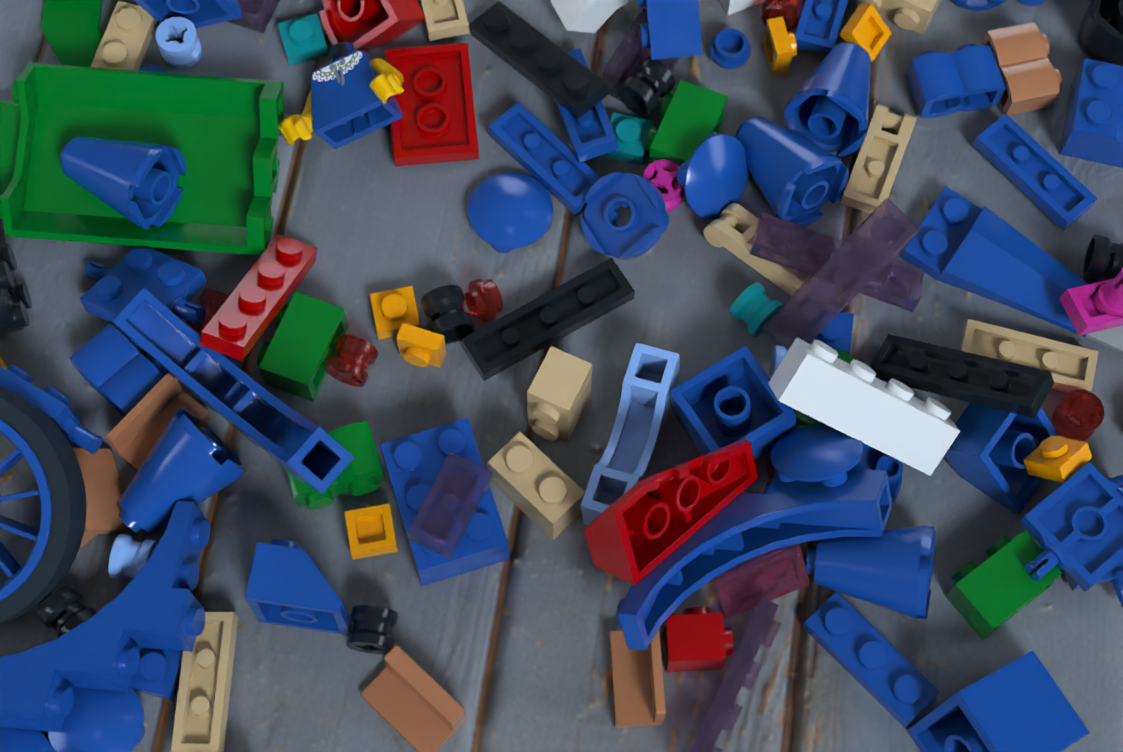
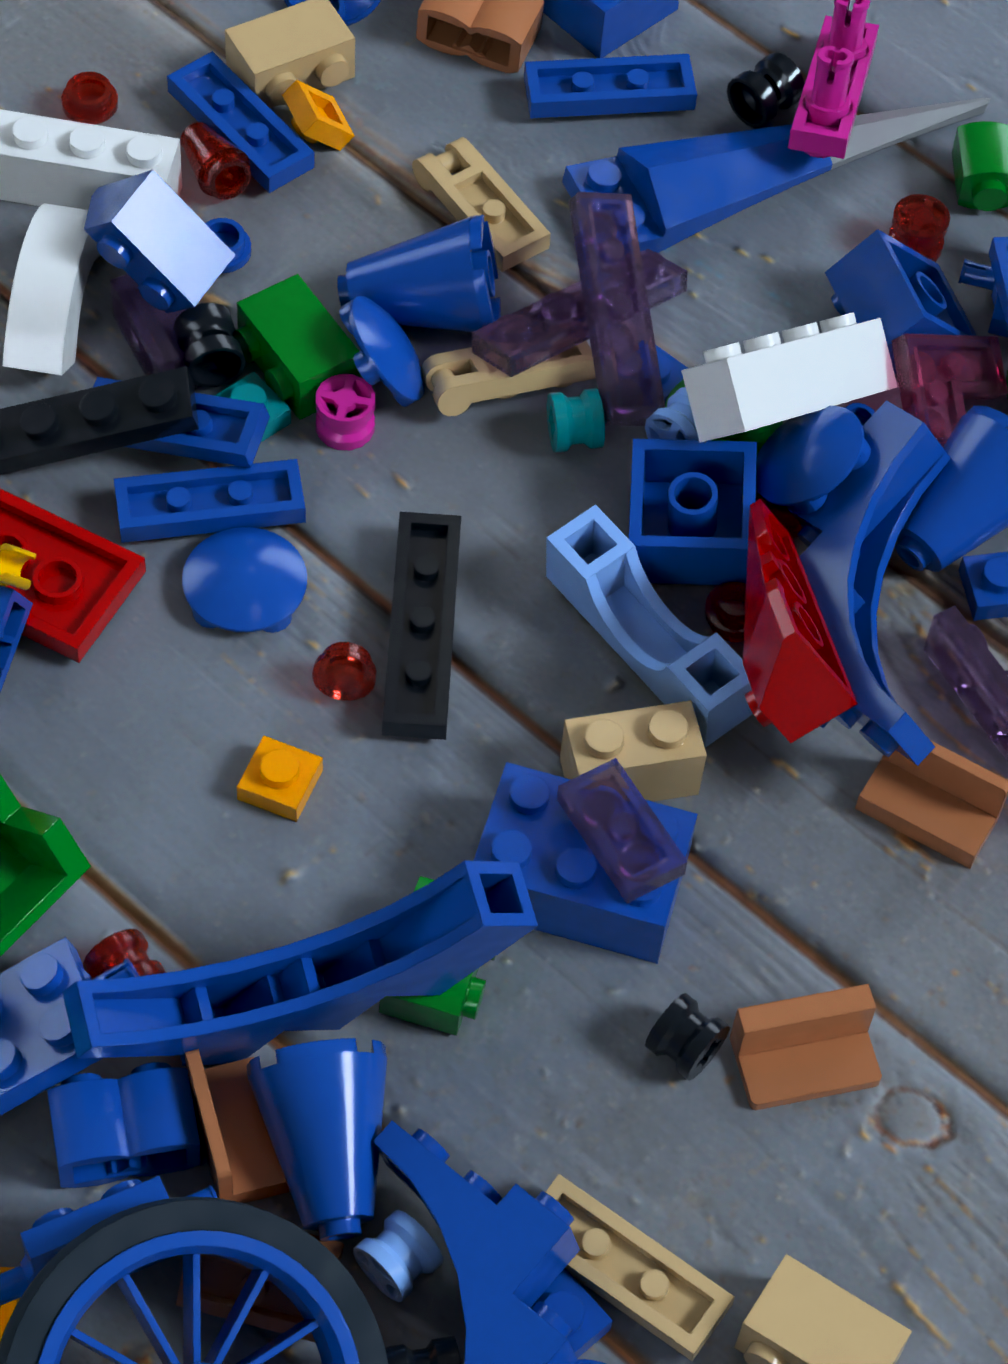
camera: 60 degrees left, 10 degrees down
red plate [200,234,317,361] -> none
blue slope [245,539,352,635] -> none
green brick [257,291,349,402] -> none
clear red wheel [324,334,379,387] -> none
light orange plate [344,503,398,560] -> none
light orange plate [396,323,447,368] -> none
black wheel [421,285,475,344] -> none
tan brick [527,346,593,442] -> none
blue plate [581,172,669,260] -> none
red brick [663,607,734,672] -> none
clear pink plate [710,544,810,619] -> none
light orange plate [762,17,797,77] -> none
blue cone [784,43,871,157] -> none
black plate [869,334,1054,418] -> none
blue brick [906,44,1006,118] -> none
tan plate [959,319,1099,397] -> none
light orange plate [1023,435,1092,483] -> none
none -> clear pink plate [891,334,1008,447]

